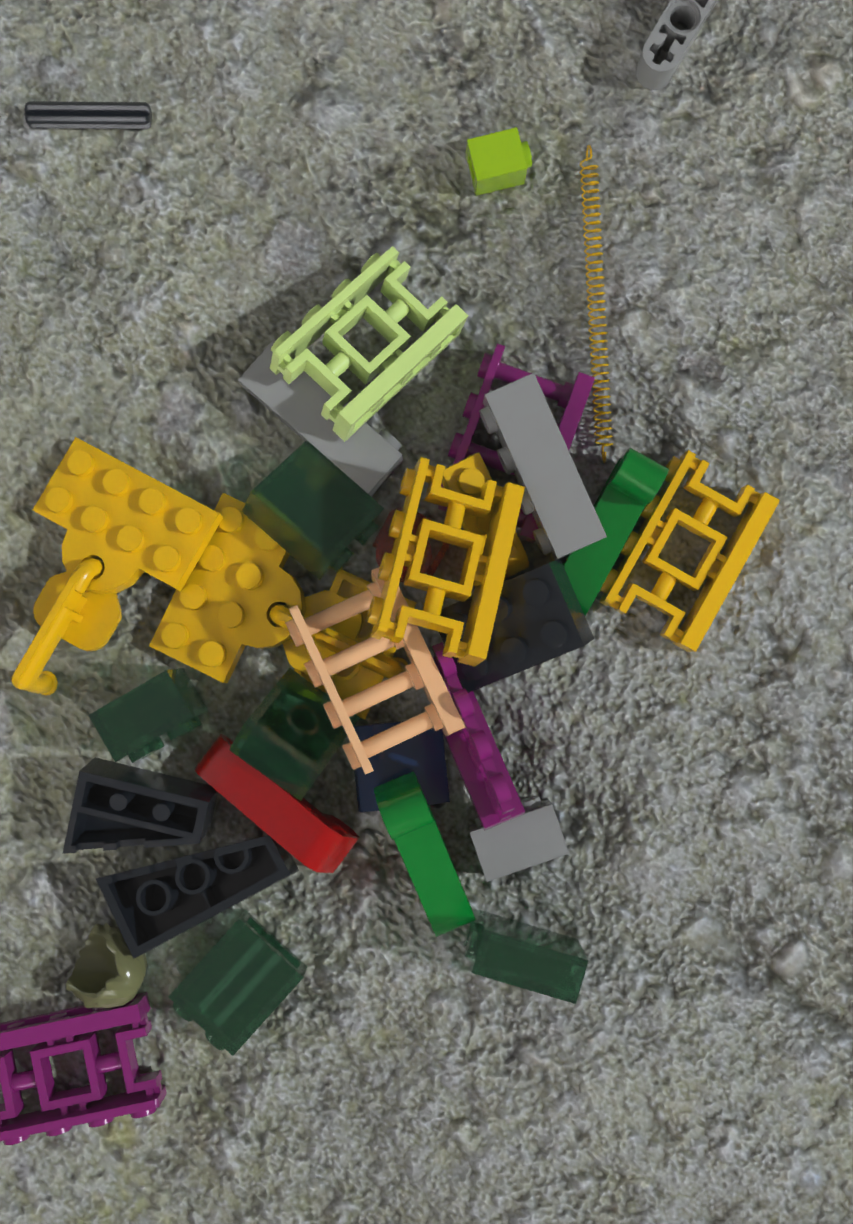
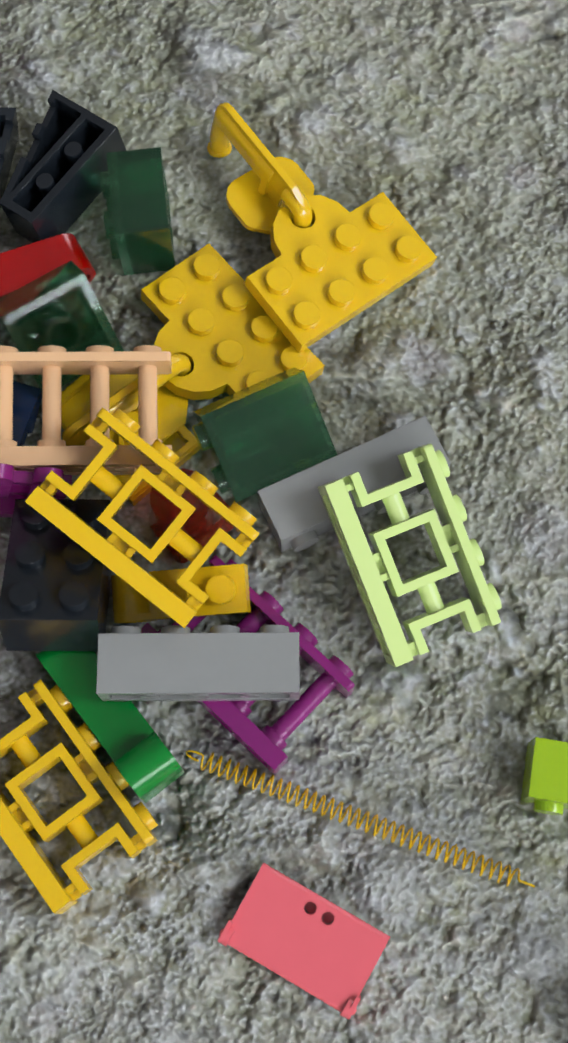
camera: 115 degrees right, 15 degrees down
none -> coral door [217,863,390,1020]

